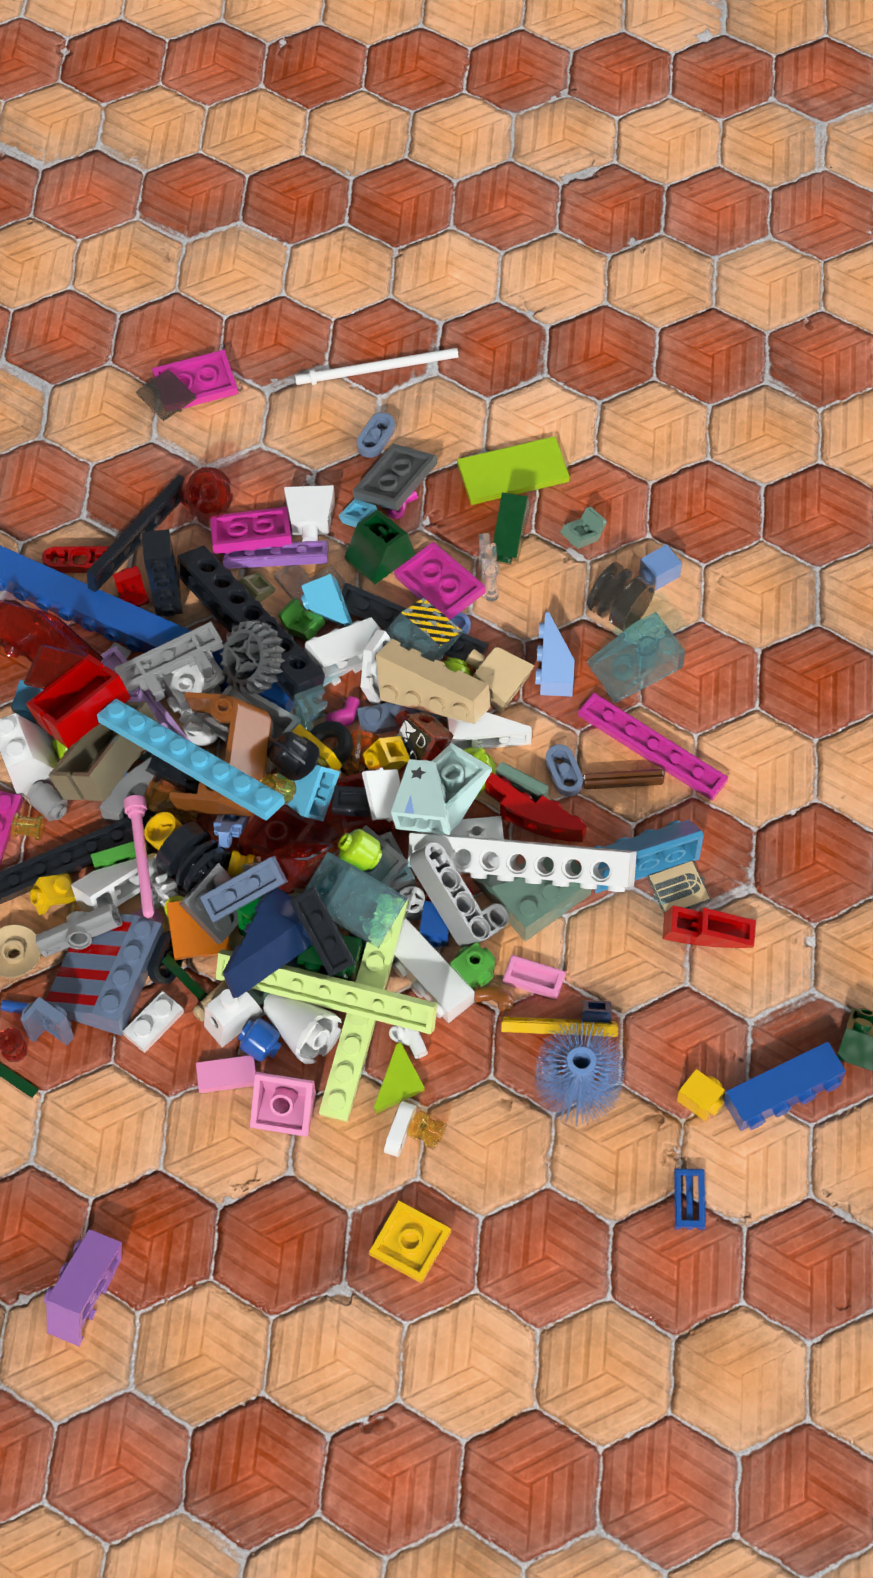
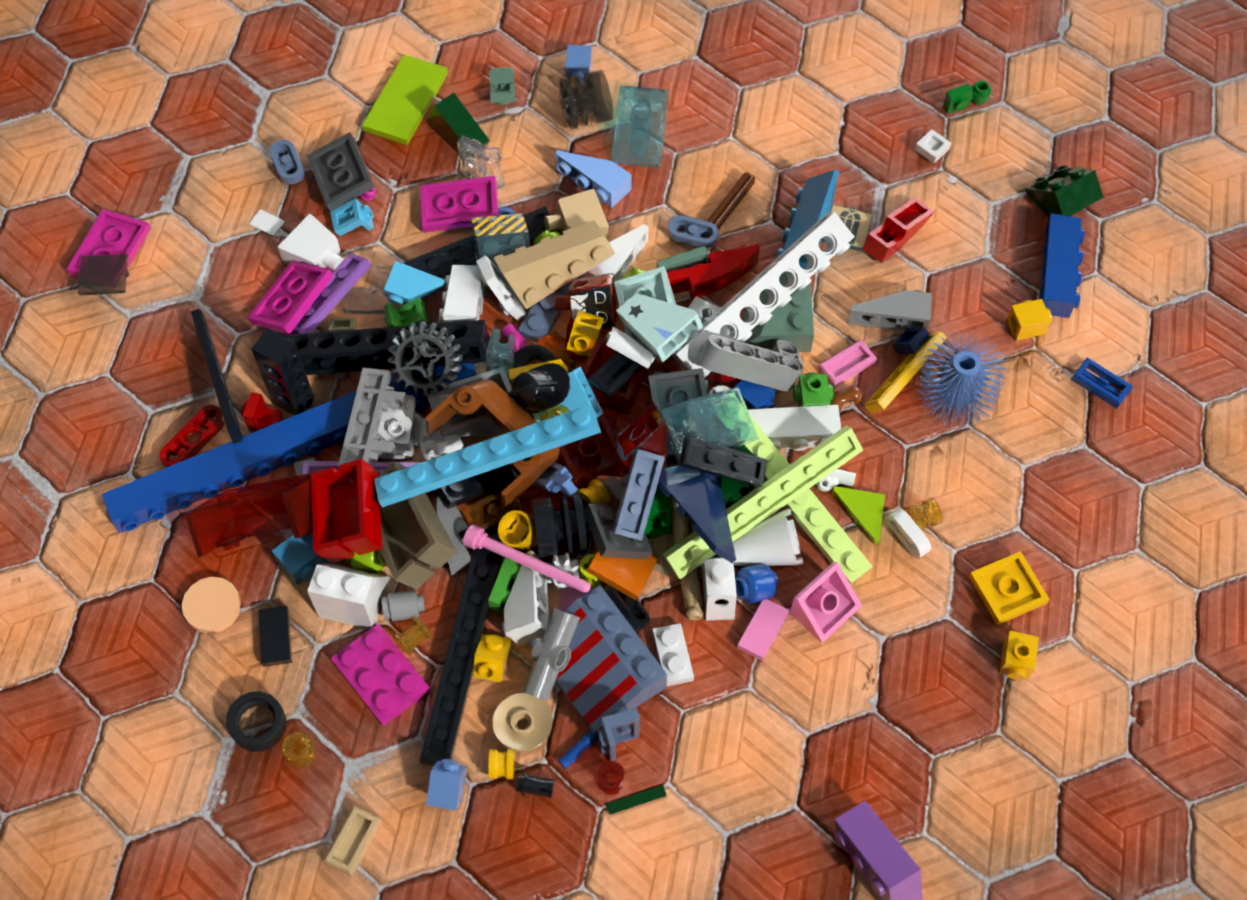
camera: 55 degrees left, 0 degrees up
dark green piece [161,955,208,1001] -> none
clear red cylinder [180,467,233,519] -> none
white bar [295,348,458,385] -> none
lime head [338,829,382,872] -> none
dark green slope [345,509,416,584] -> none
dark pink tile [578,692,728,801] -> none
none -> white sticker [249,210,285,235]
none -> light grey slope [847,290,932,331]
none -> white plate [915,129,951,163]
none -> yellow brick [999,631,1039,680]

